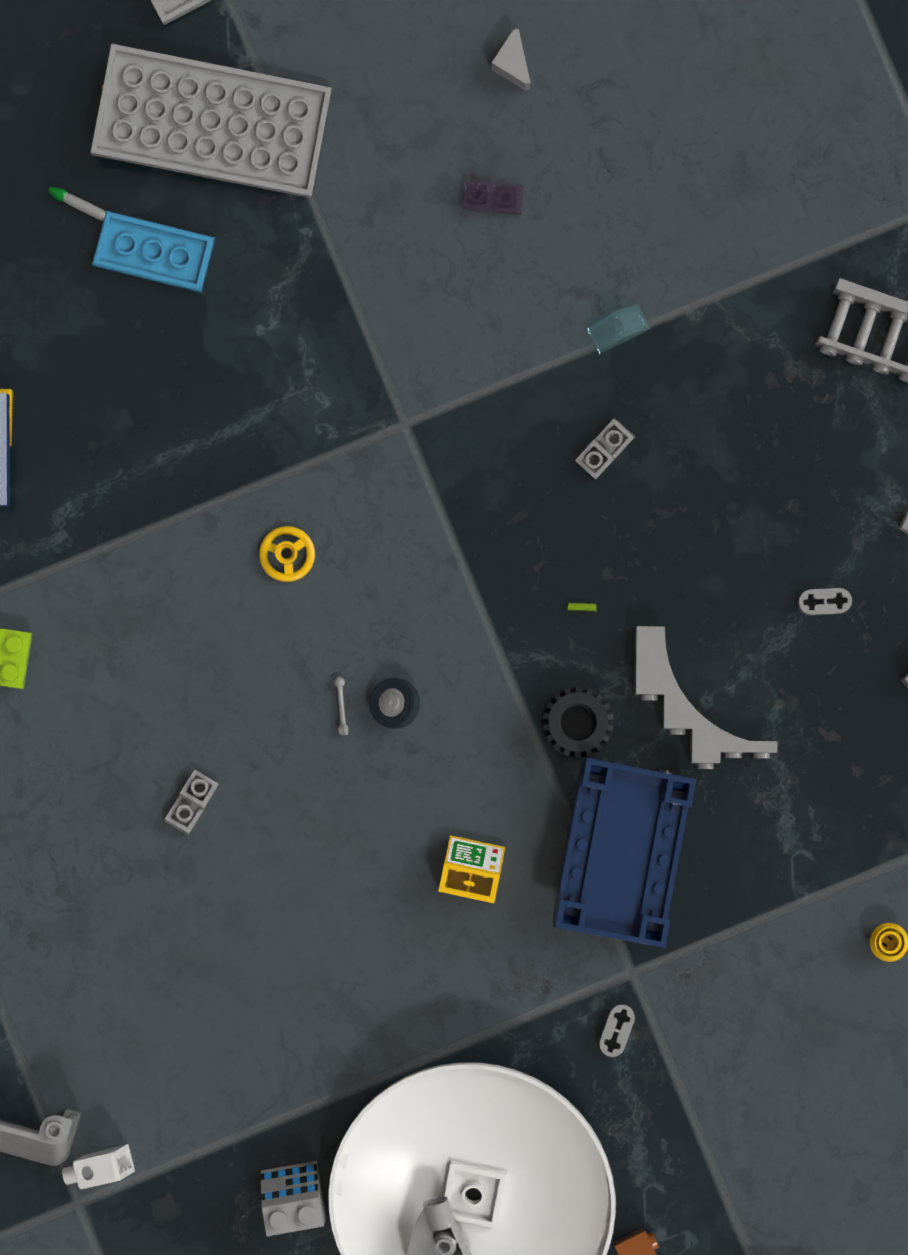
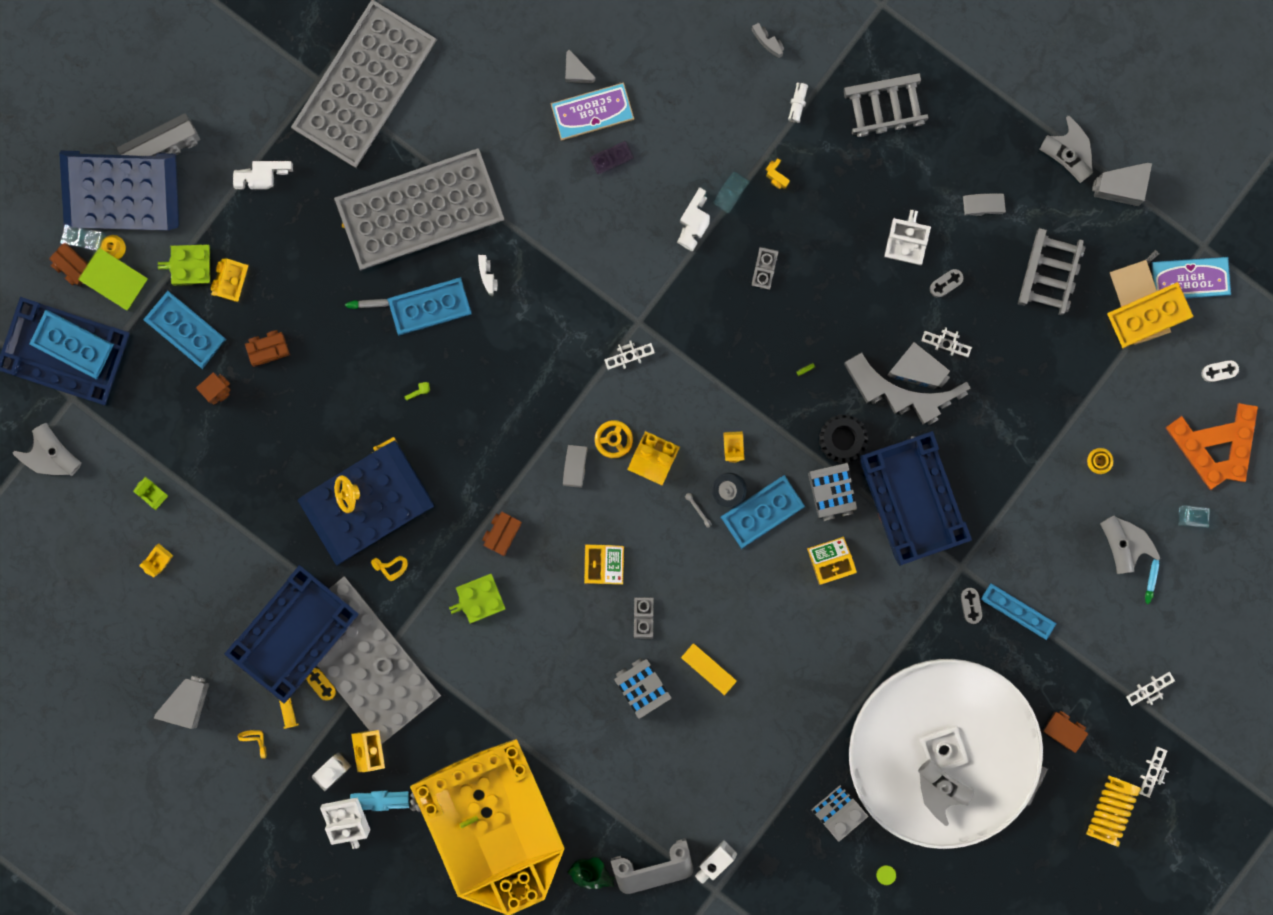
camera: 25 degrees left, 0 degrees up
none -> lime hand [405,382,430,400]
none -> white slope [478,255,497,296]
none -> dark orange brick [482,511,522,556]
none -> tile [550,82,634,141]
none -> light grey slope [563,445,588,488]
none -> yellow slope [584,545,624,585]
none -> white piece [604,340,655,370]
none -> slope [614,658,671,719]
none -> yellow slope [627,431,680,485]
none -> white plate [677,188,710,251]
none -> yellow tile [681,643,737,696]
none -> dark azure tile [721,475,805,549]
none -> yellow bracket [723,431,744,463]
none -> light grey slope [752,23,784,58]
none -> yellow bracket [766,158,790,189]
none -> white pin [788,83,808,123]
none -> light grey slope [808,463,857,521]
none -> white plate [884,210,931,266]
none -> light grey slope [887,342,950,389]
none -> white piece [921,327,972,358]
none -> dark azure tile [980,583,1057,640]
none -> light grey pin [1100,515,1160,574]
none -> medium azure piece [1145,559,1159,604]

